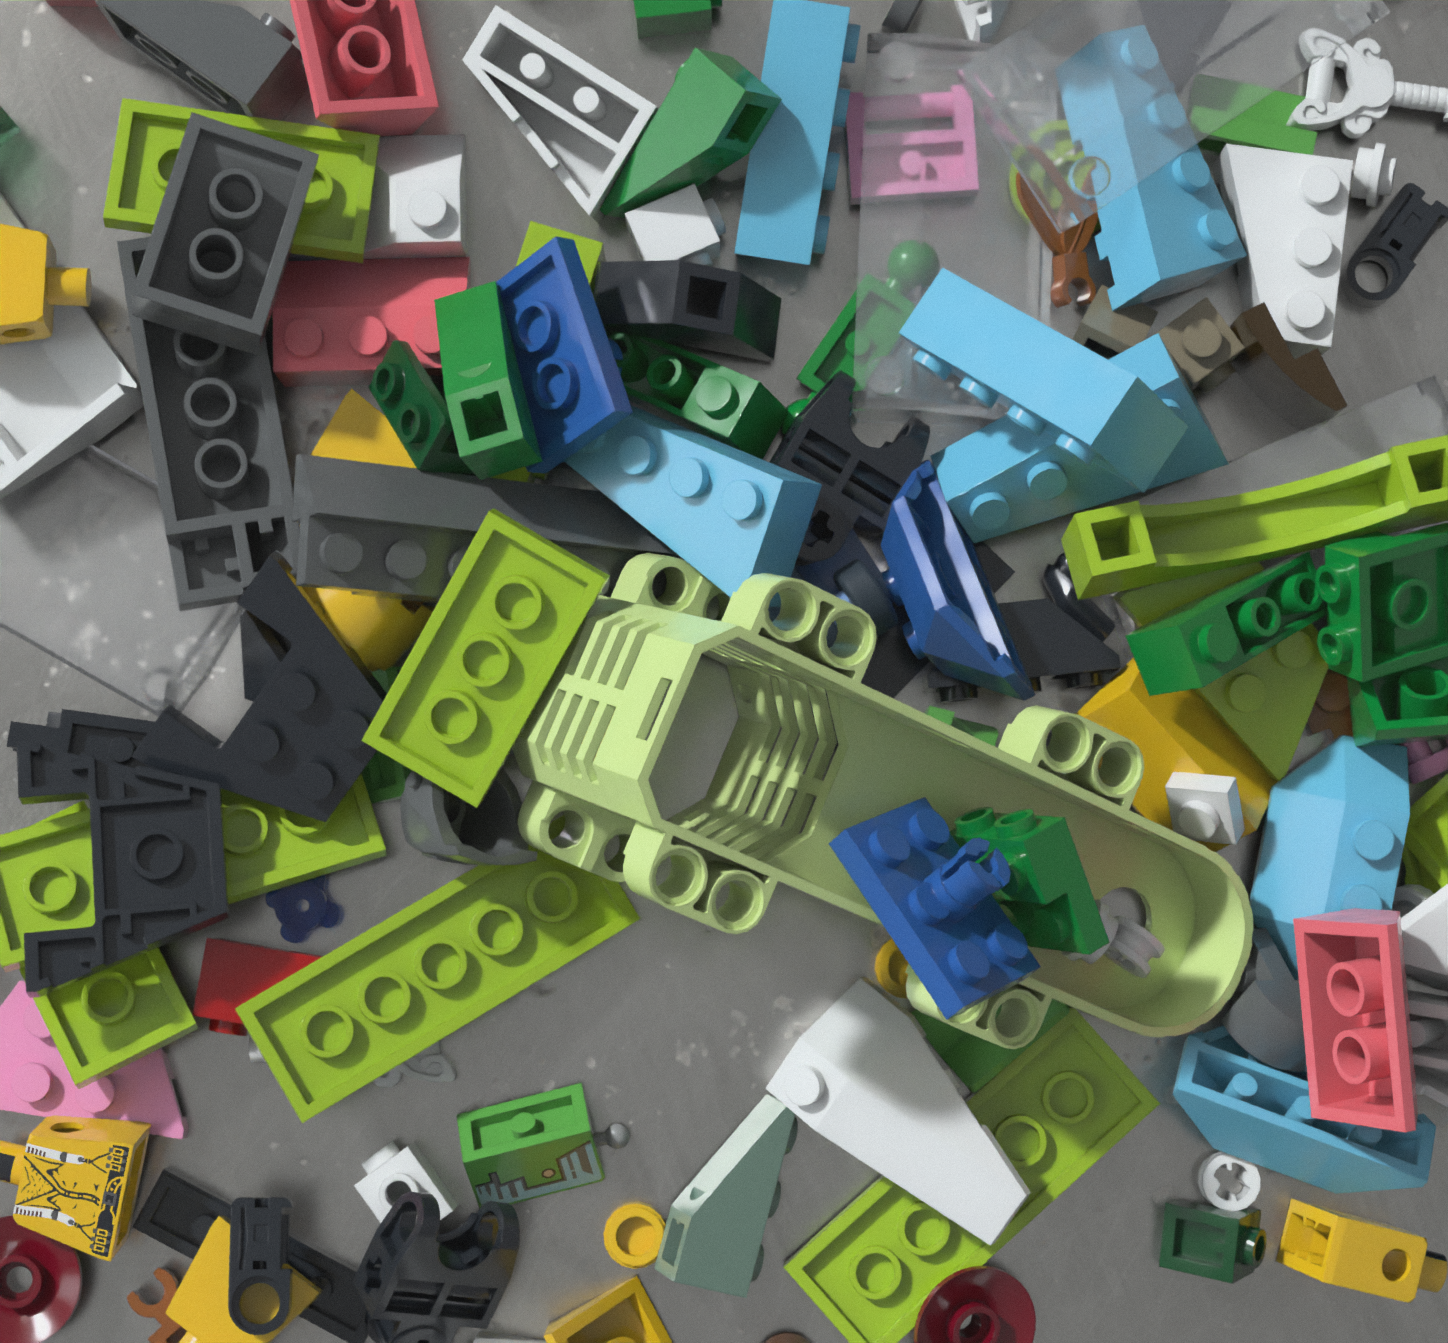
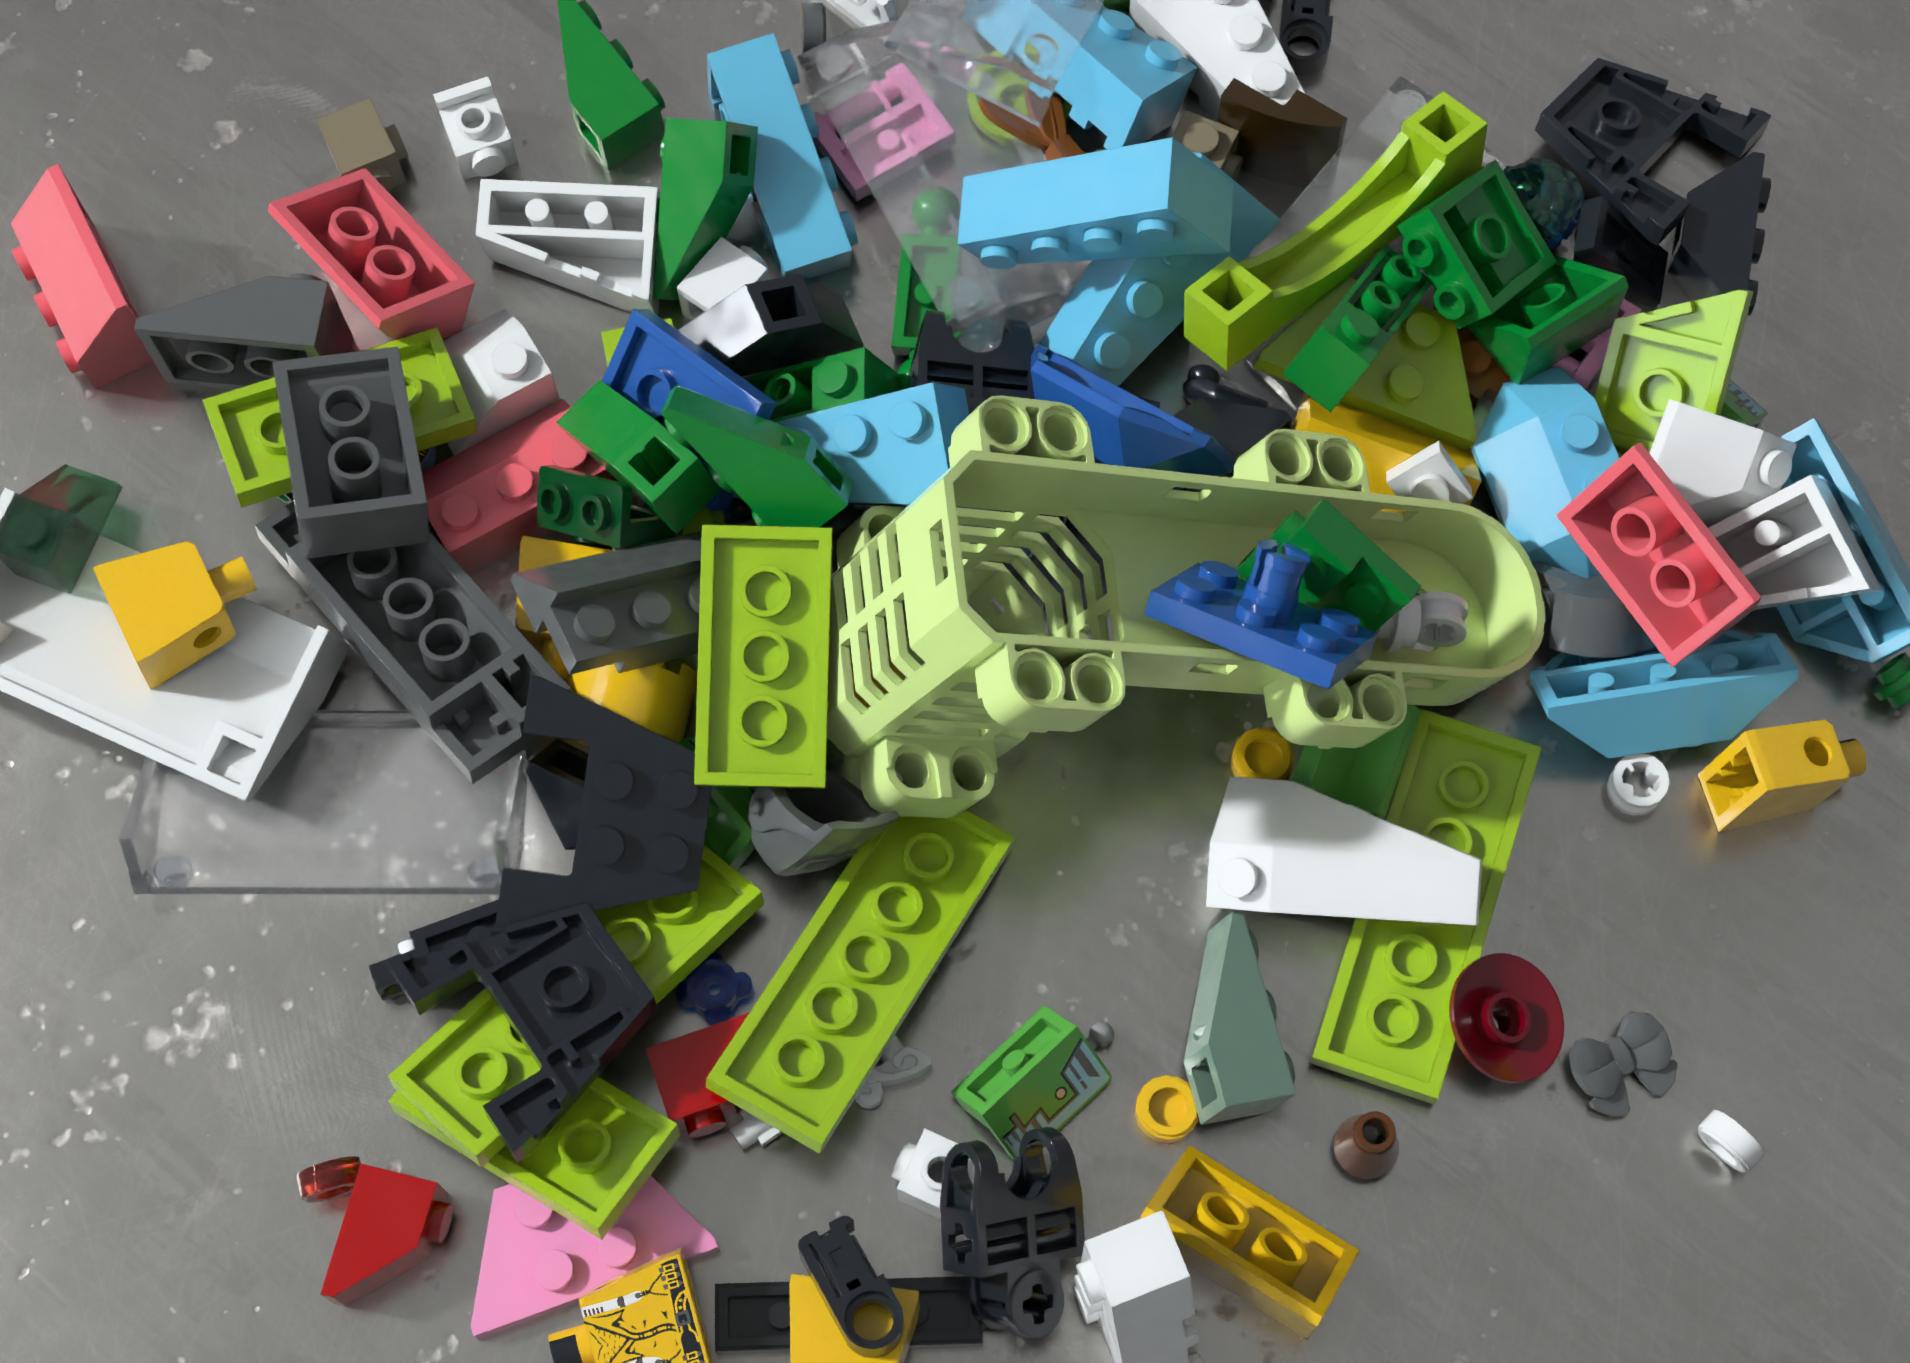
camera: 25 degrees left, 15 degrees down
dark green bracket [1159,1199,1267,1284] -> none
none -> green slope [660,385,853,528]

